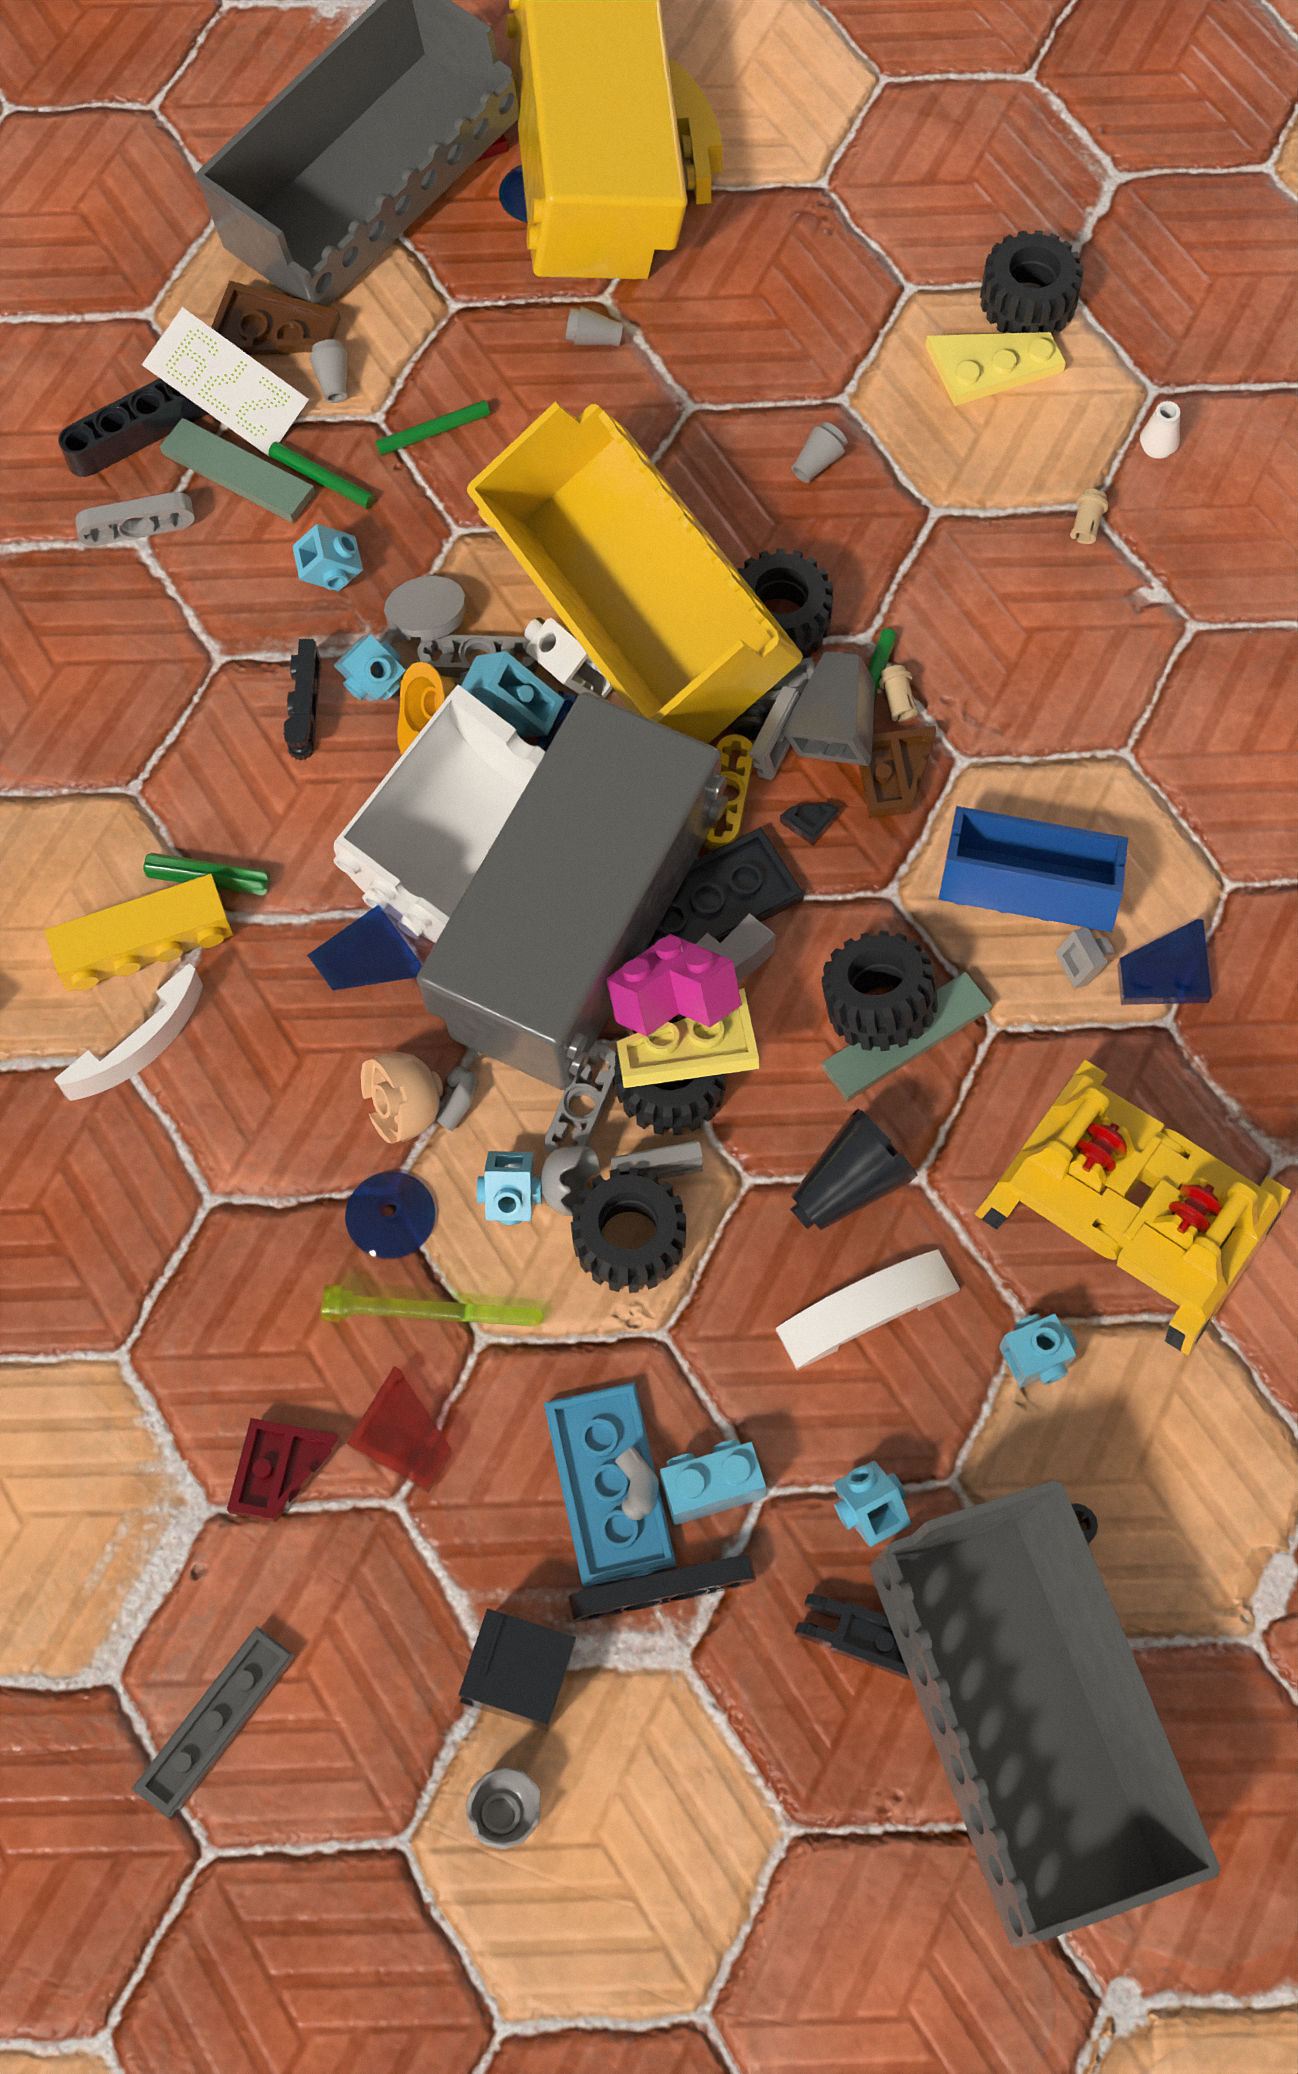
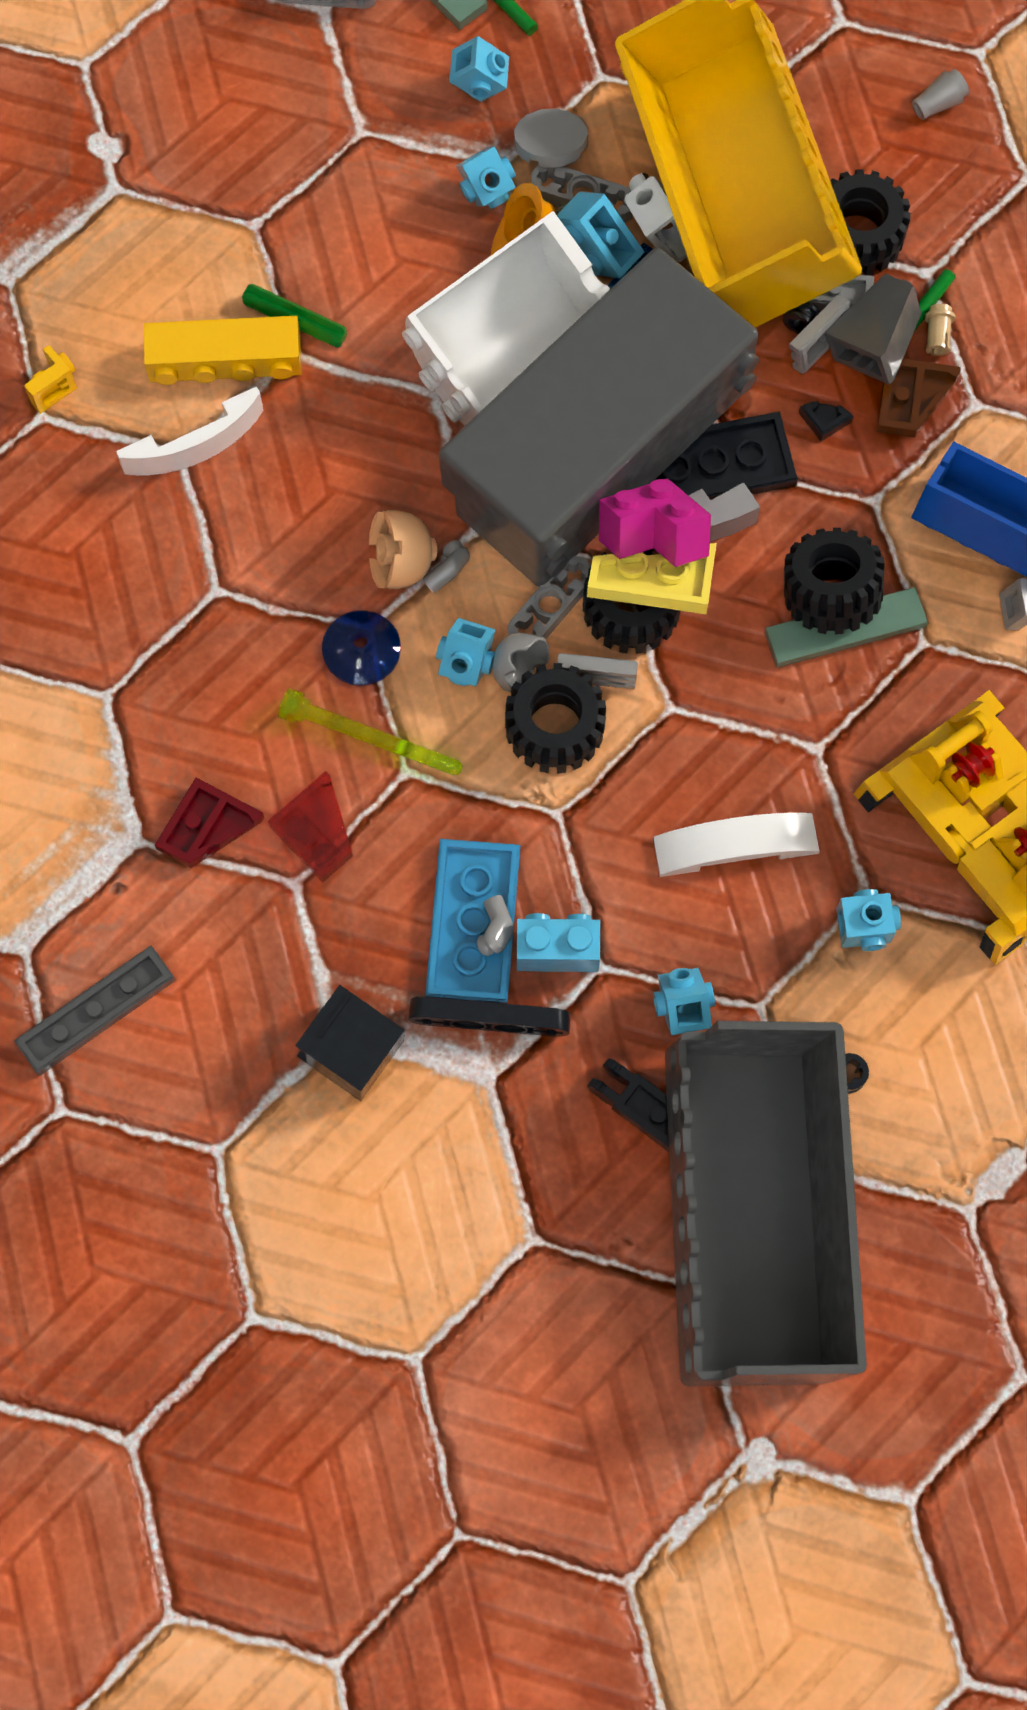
camera: 15 degrees right, 5 degrees up
black hinge [283,639,321,761] -> none
clear blue wing [307,904,422,991] -> none
light grey hair [466,1767,541,1850] -> none
yellow beam [703,734,754,851] -> none
black cone [790,1108,918,1231] -> none

